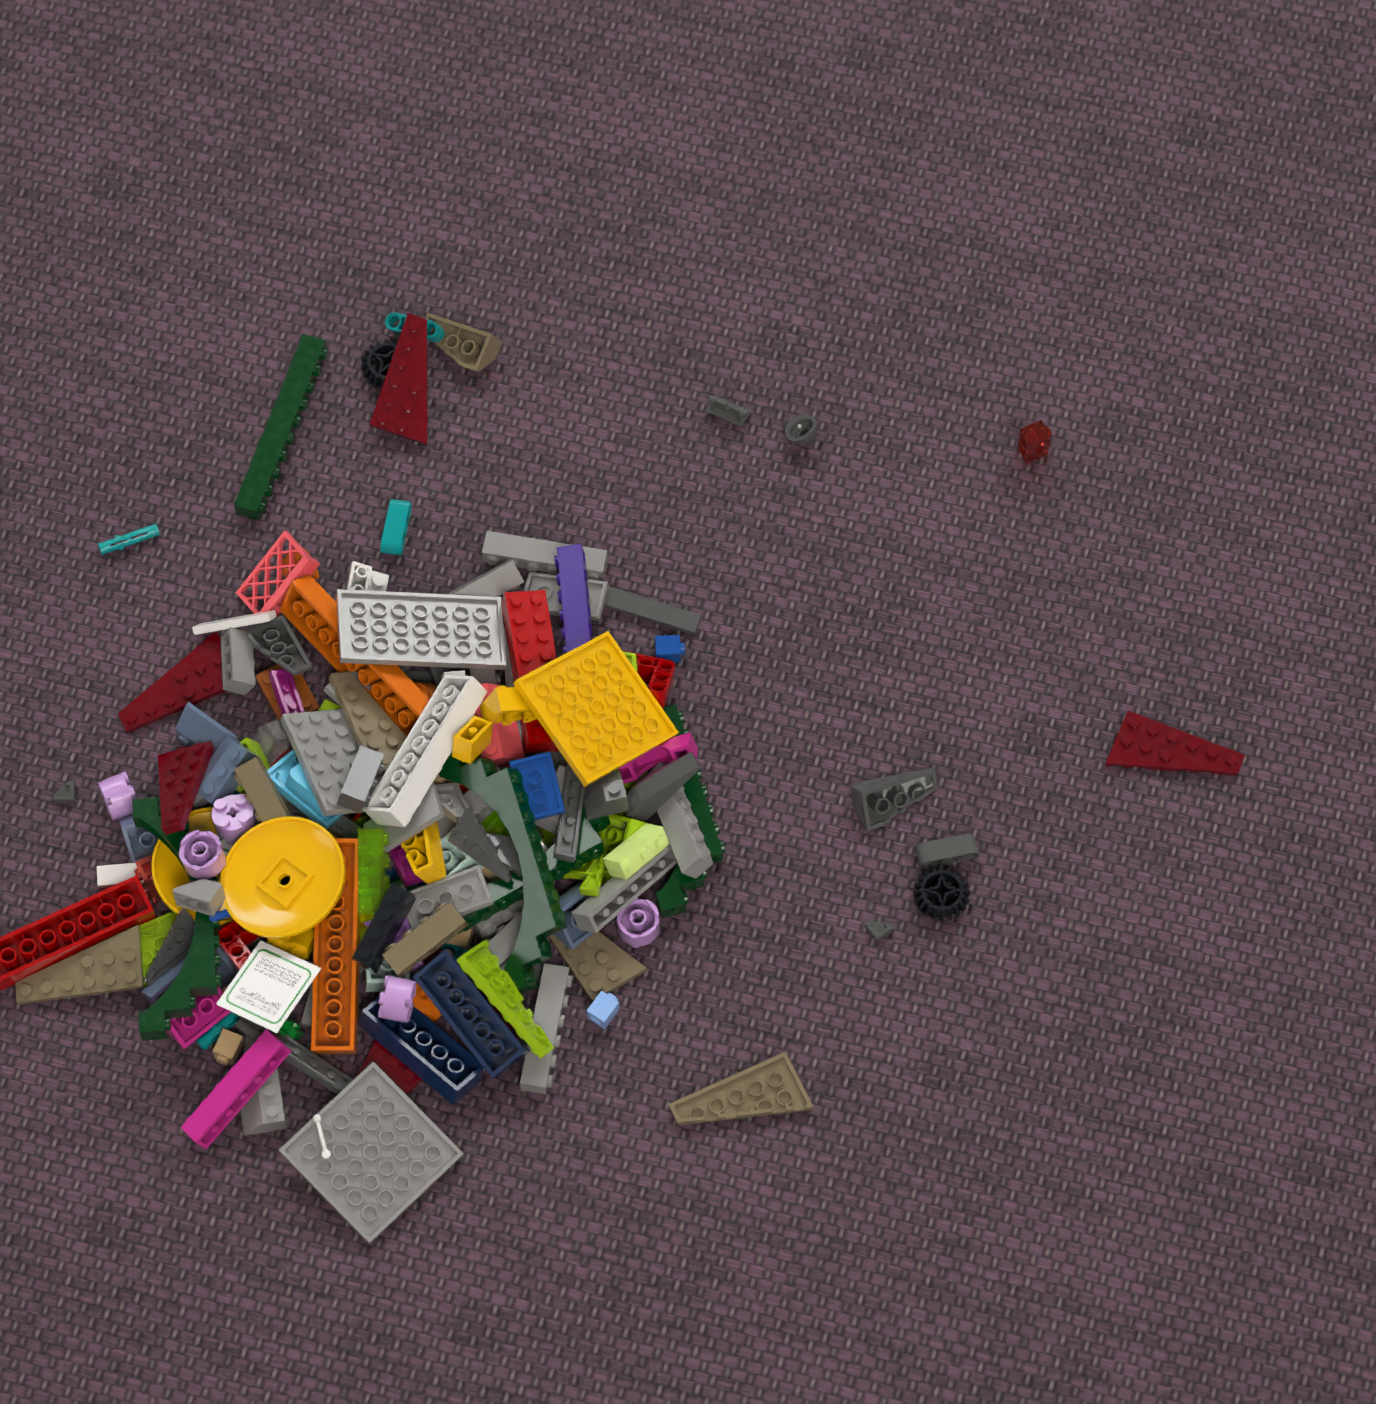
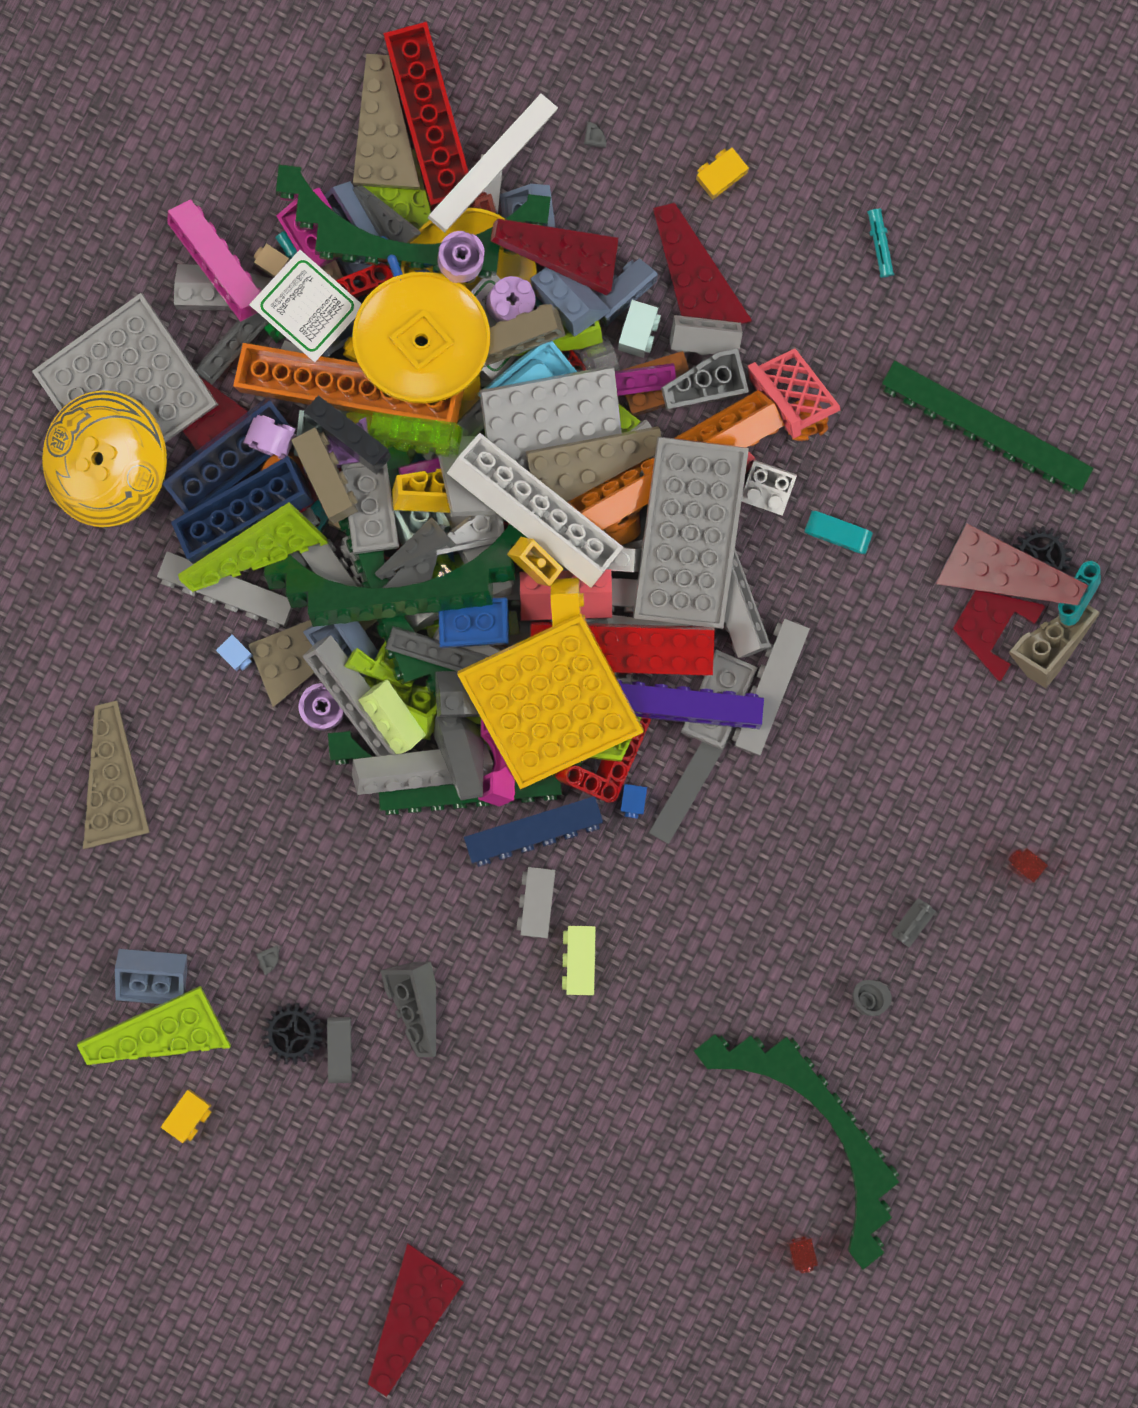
camera: 100 degrees right, 20 degrees up
lavender brick [98,772,136,821] -> none
light grey slope [172,879,226,916] -> none
white tile [192,610,277,635] -> none
white hinge [313,1114,331,1159] -> none
brick [337,745,385,814] -> none
none -> yellow dish [42,391,167,527]
none -> lime wing [77,986,231,1065]
none -> sand blue slope [115,949,187,1004]
none -> yellow brick [161,1089,212,1143]
none -> white tile [428,94,558,232]
none -> dark blue brick [464,796,603,867]
none -> light grey brick [517,867,555,938]
none -> yellowish green brick [562,926,595,995]
none -> light aqua brick [618,300,661,358]
none -> dark green arch [693,1034,900,1270]
none -> yellow brick [696,148,749,200]
none -> dark red wing [952,590,1045,682]
none -> clear red brick [1007,848,1048,884]

